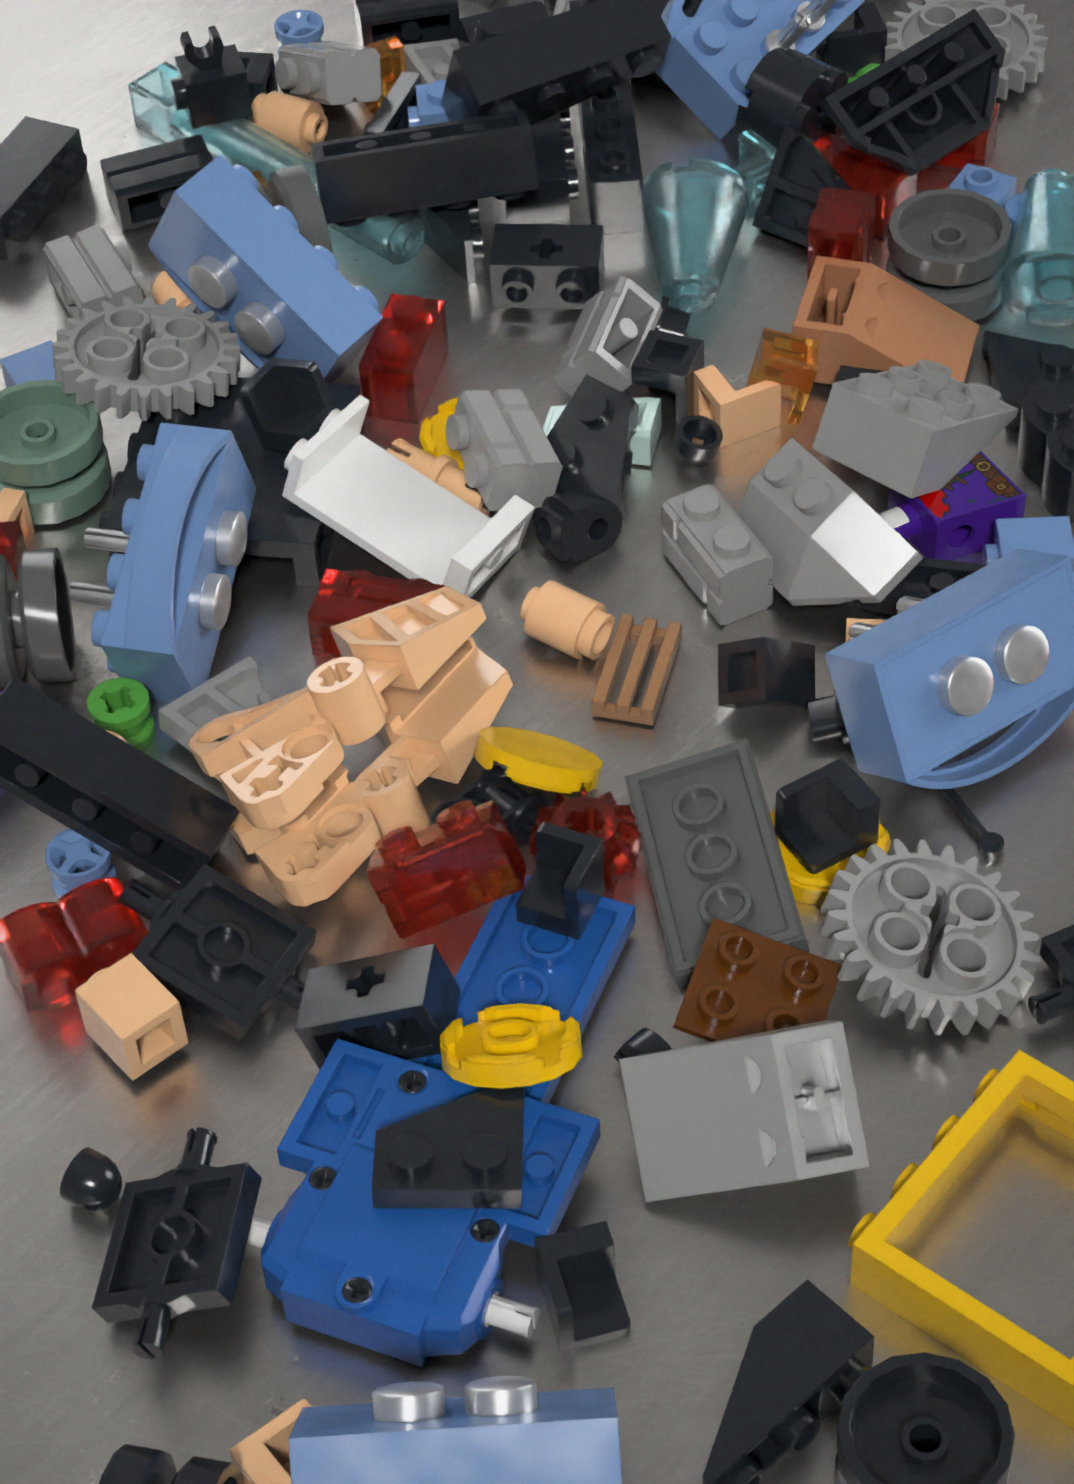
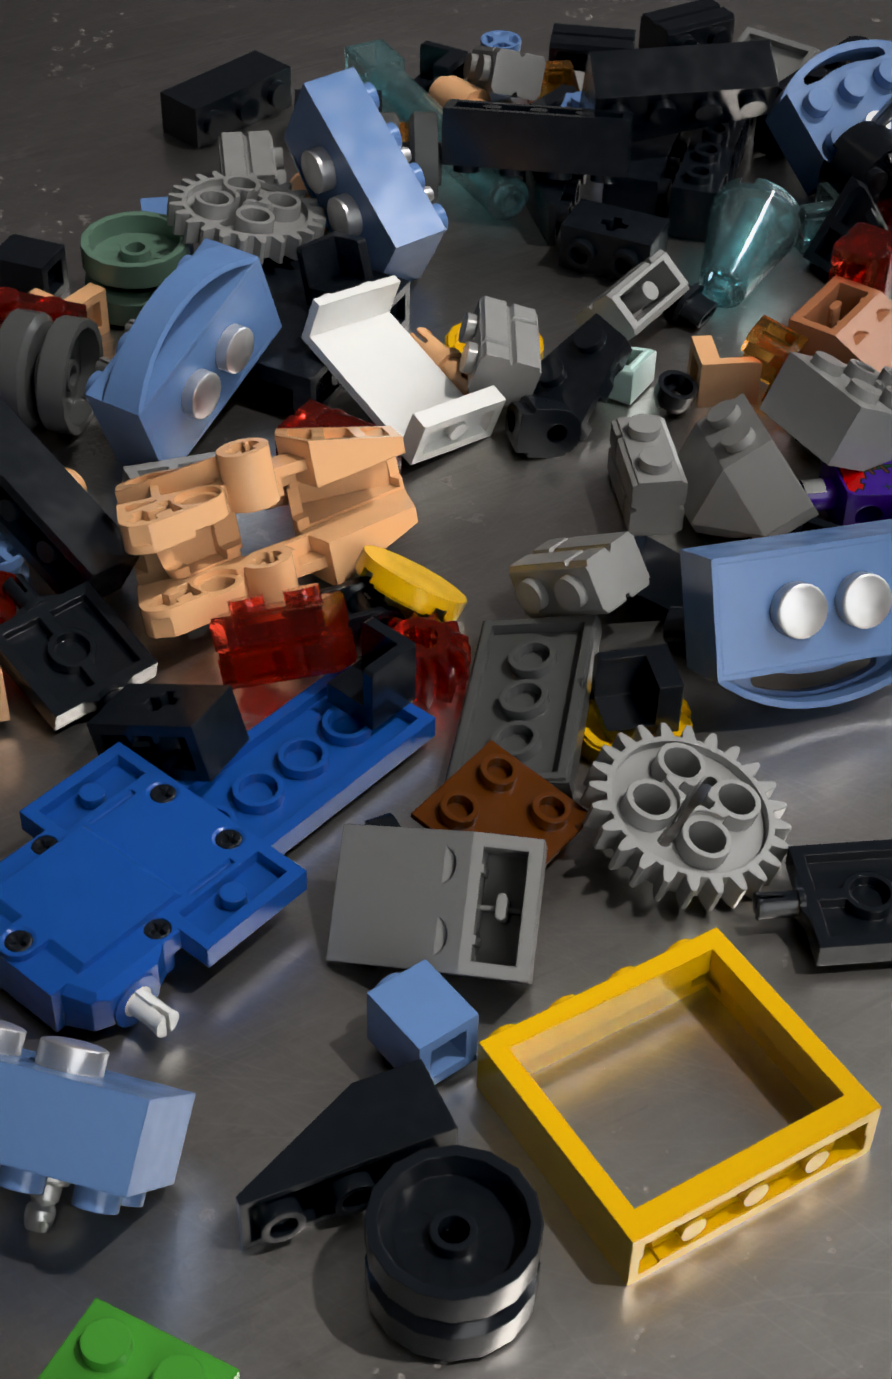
camera: 15 degrees right, 5 degrees down
bright green wheel [87,677,156,752] -> none
black brick [169,26,253,129] -> none
clear red brick [358,294,449,424] -> none
black wing [372,1087,525,1209] -> none
yellow tile [440,1003,582,1089] -> none
light nougat brick [520,580,616,660] -> none
black panel [534,1221,631,1353] -> none
medium nougat tile [592,613,682,726] -> none
black panel [632,330,704,424] -> none
black hinge [937,764,1004,860] -> none
none -> medium blue brick [367,959,479,1085]
none -> light grey brick [509,531,650,618]

